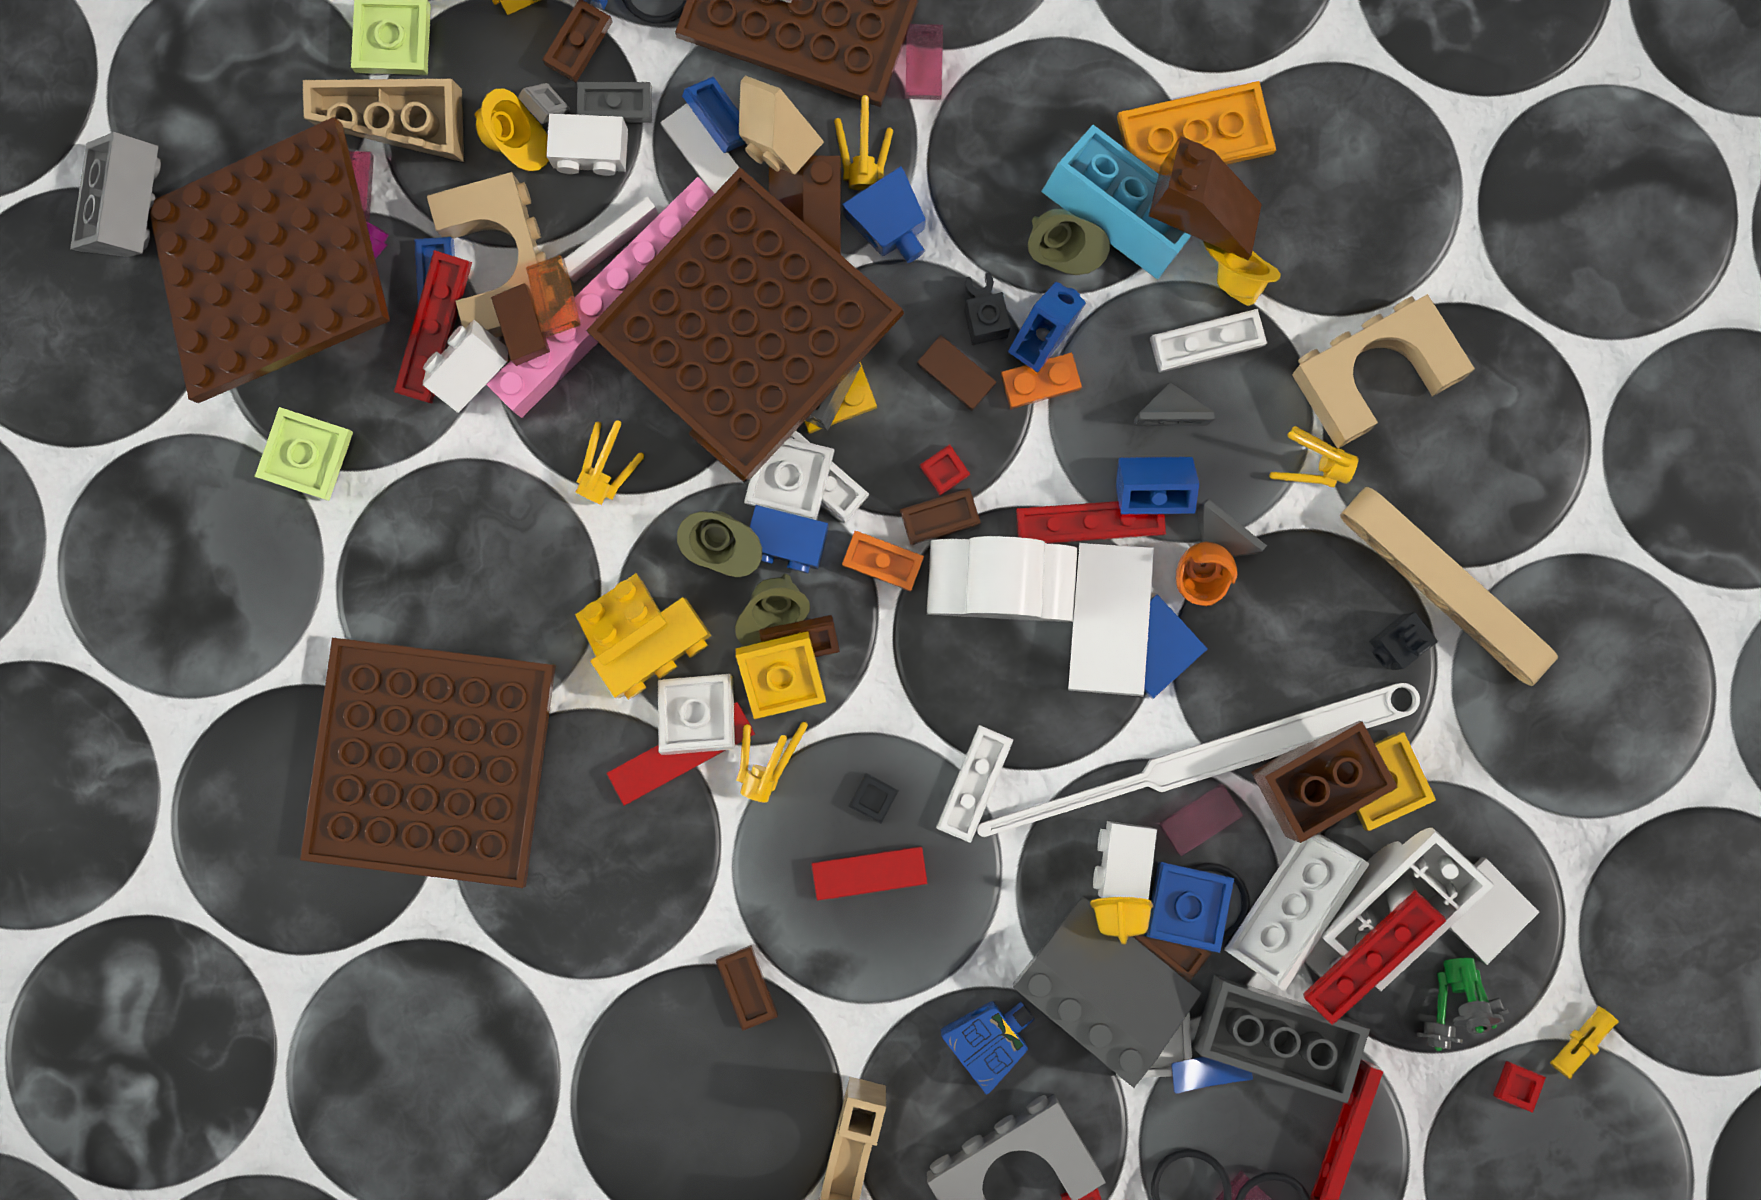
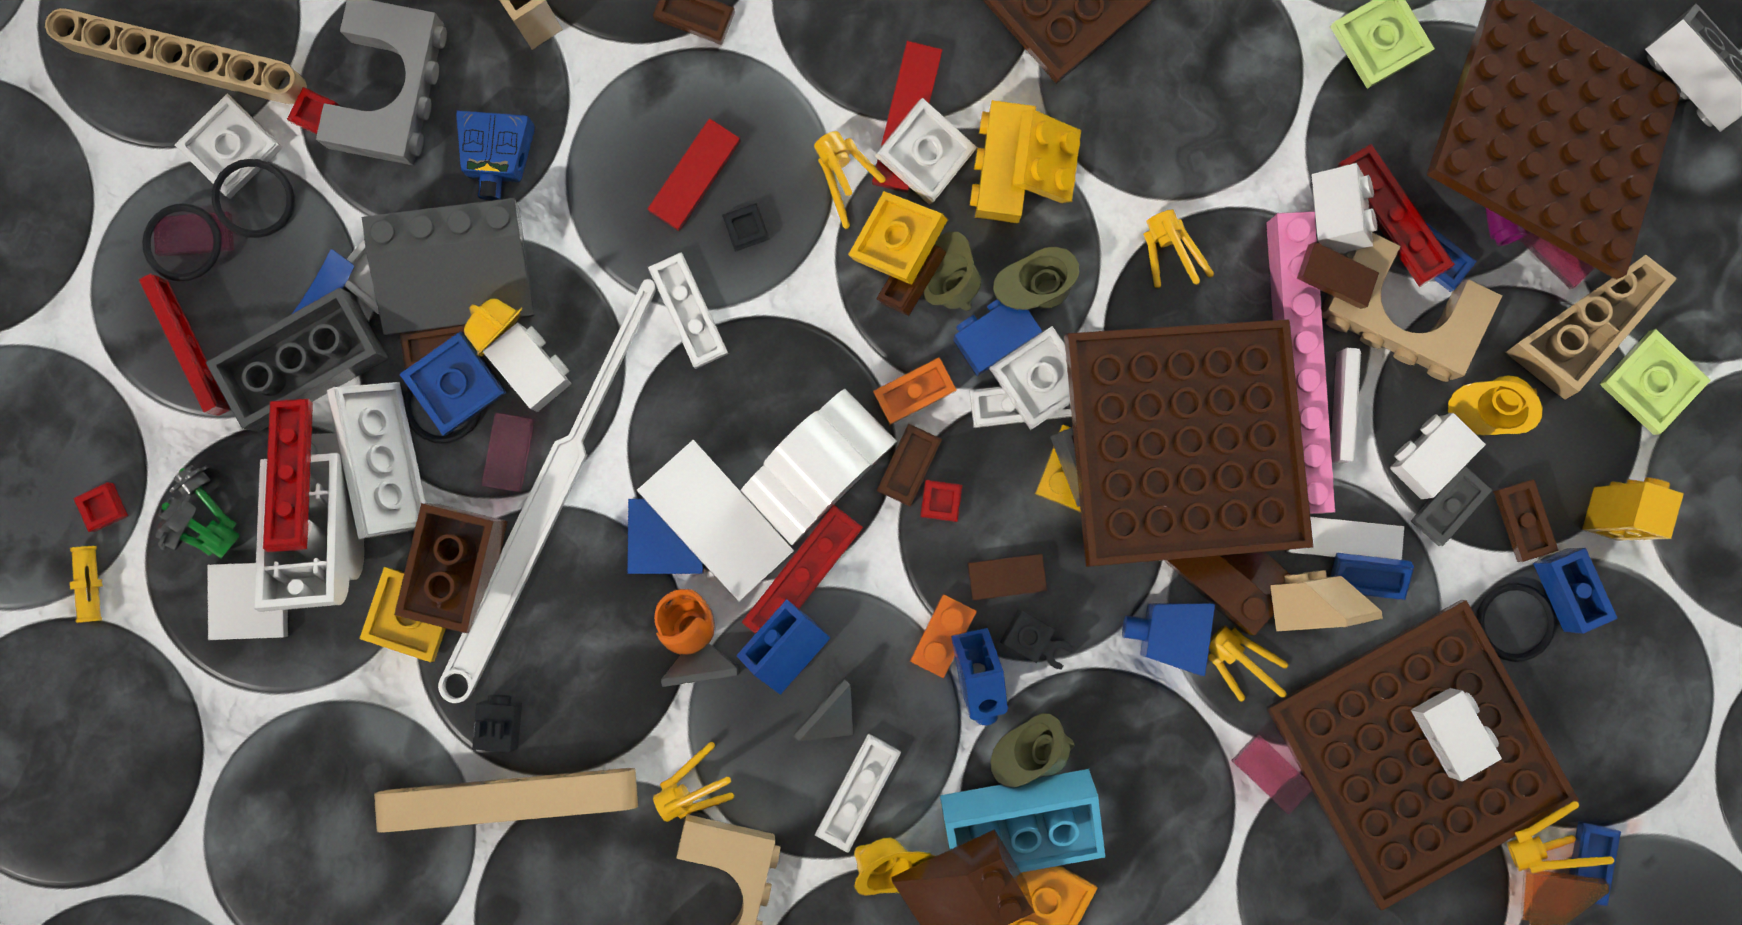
camera: 130 degrees right, 0 degrees up
light grey tile [518,83,570,124] -> none
clear orange tile [526,255,581,337] -> none

